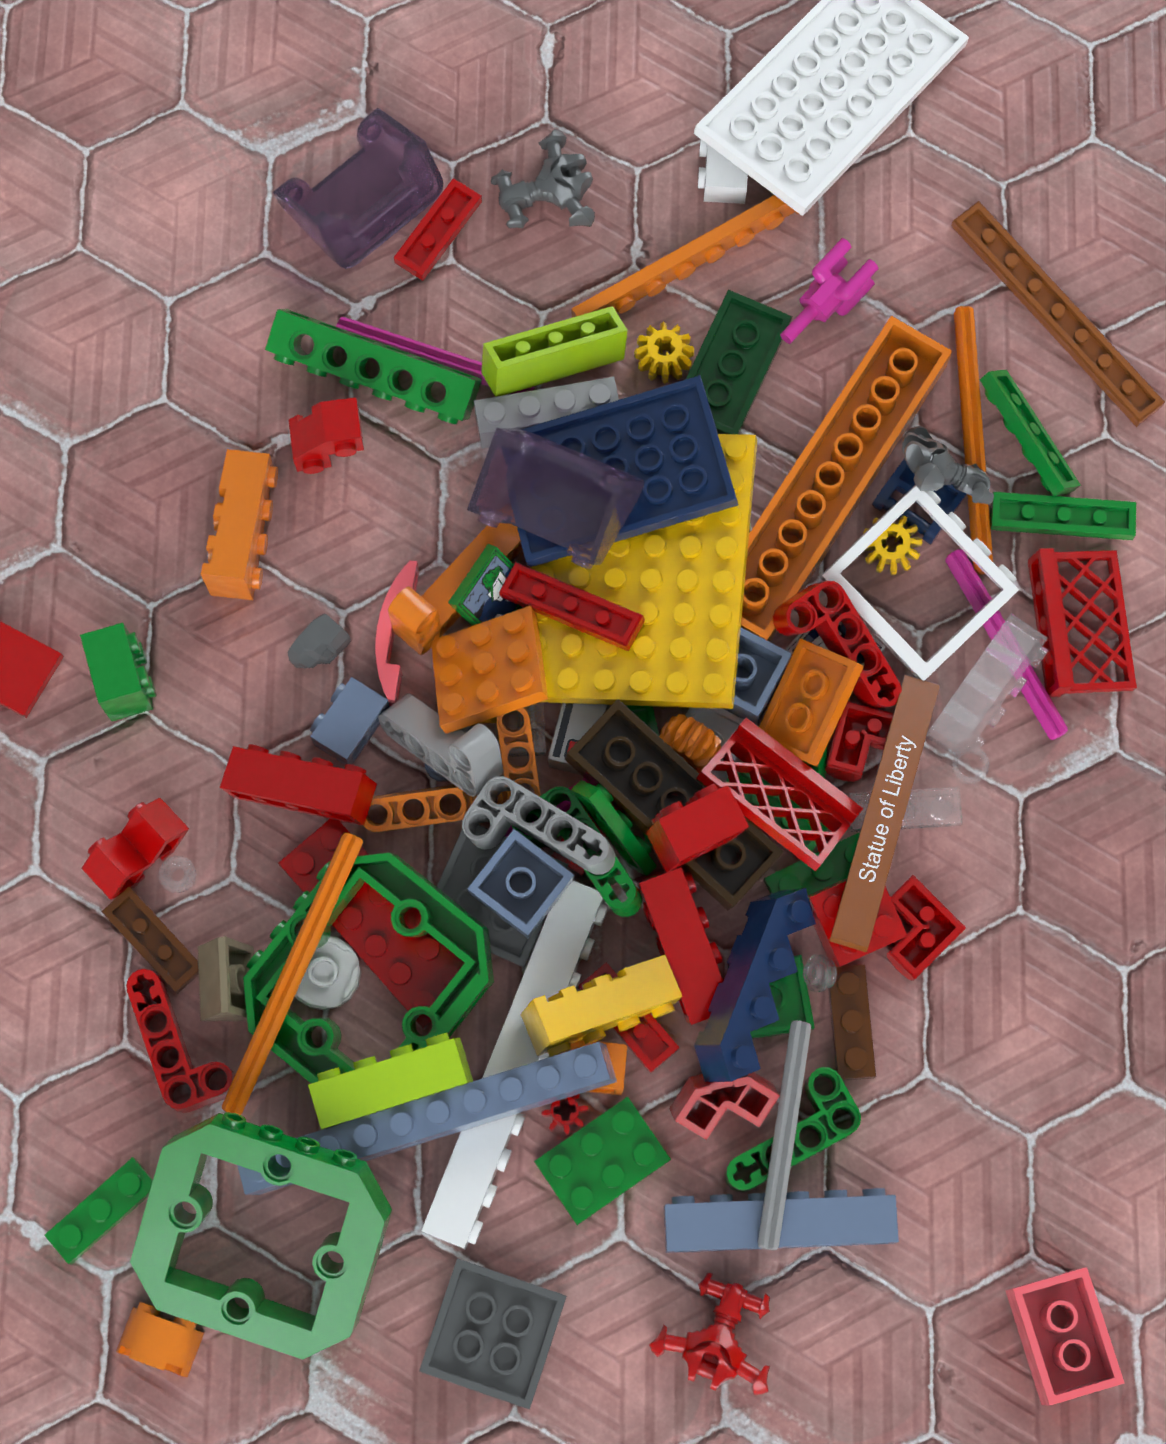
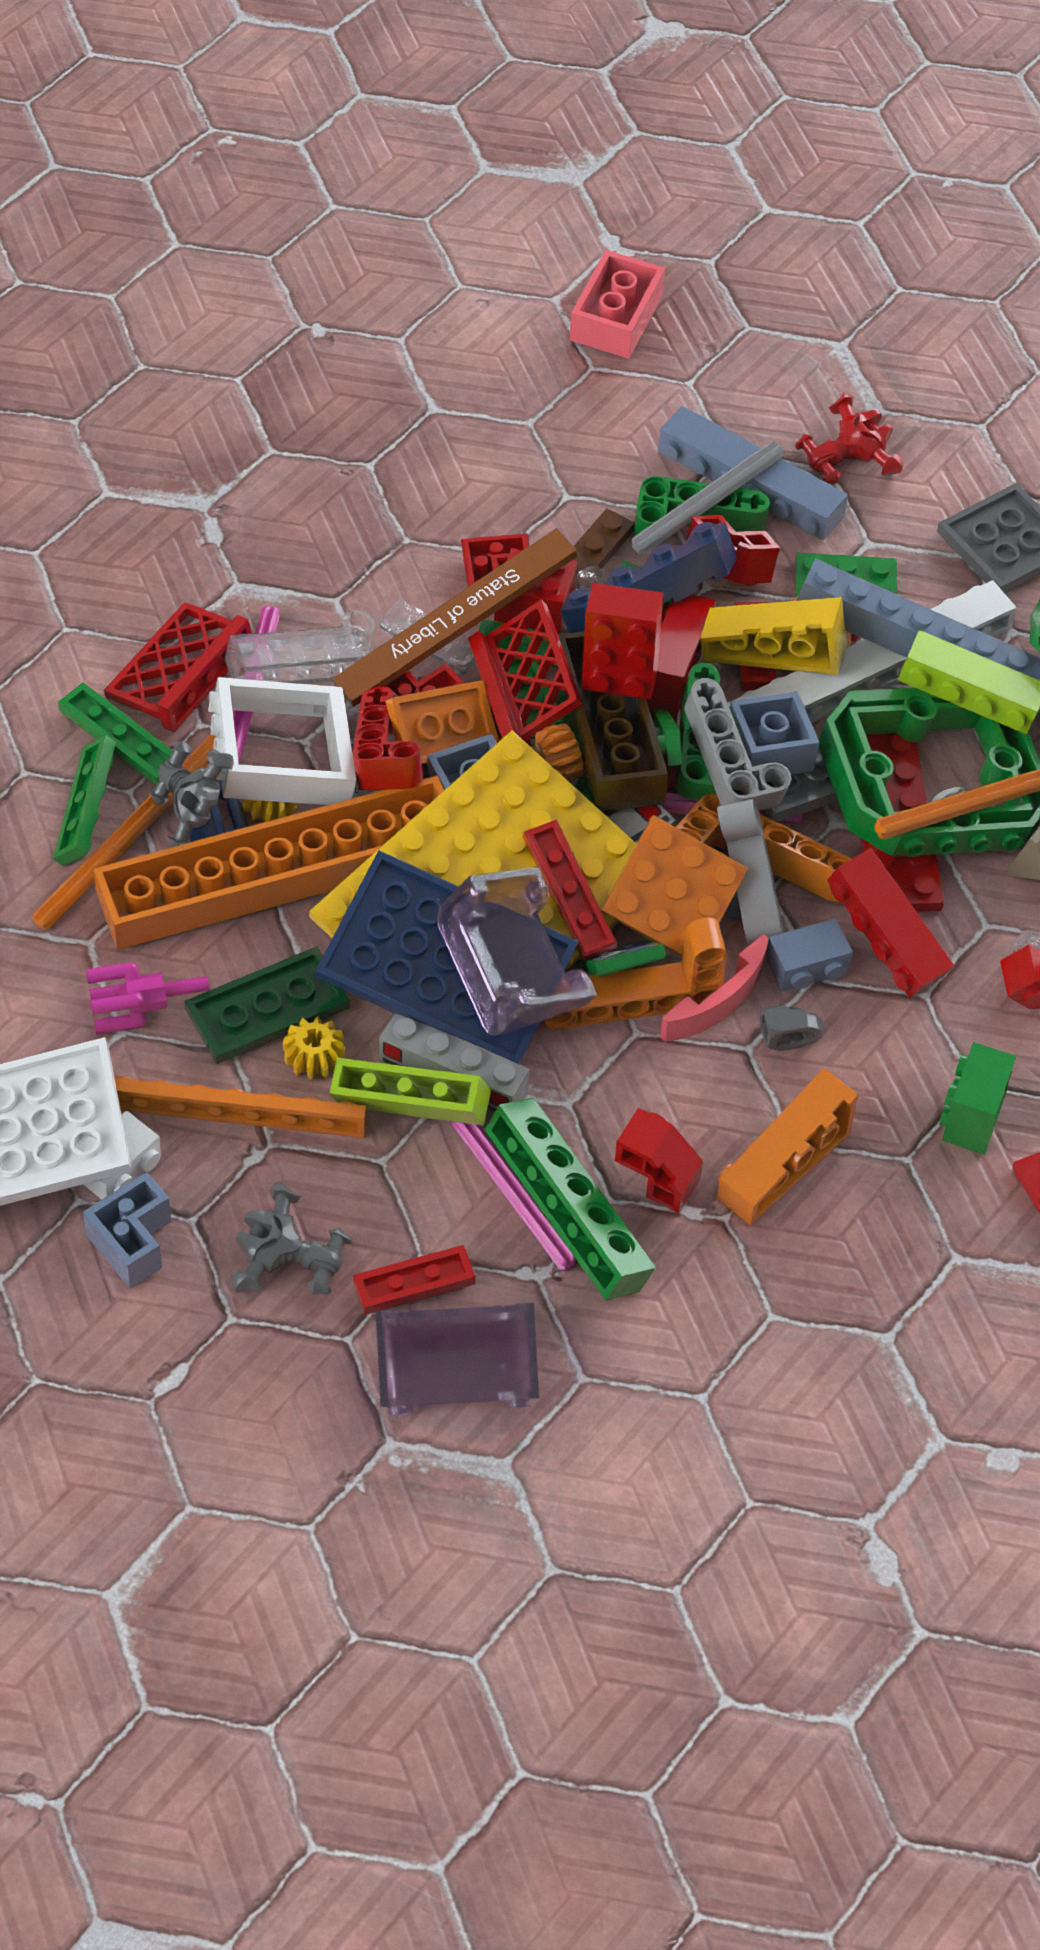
camera: 145 degrees left, 20 degrees down
none -> sand blue brick [83,1172,171,1289]

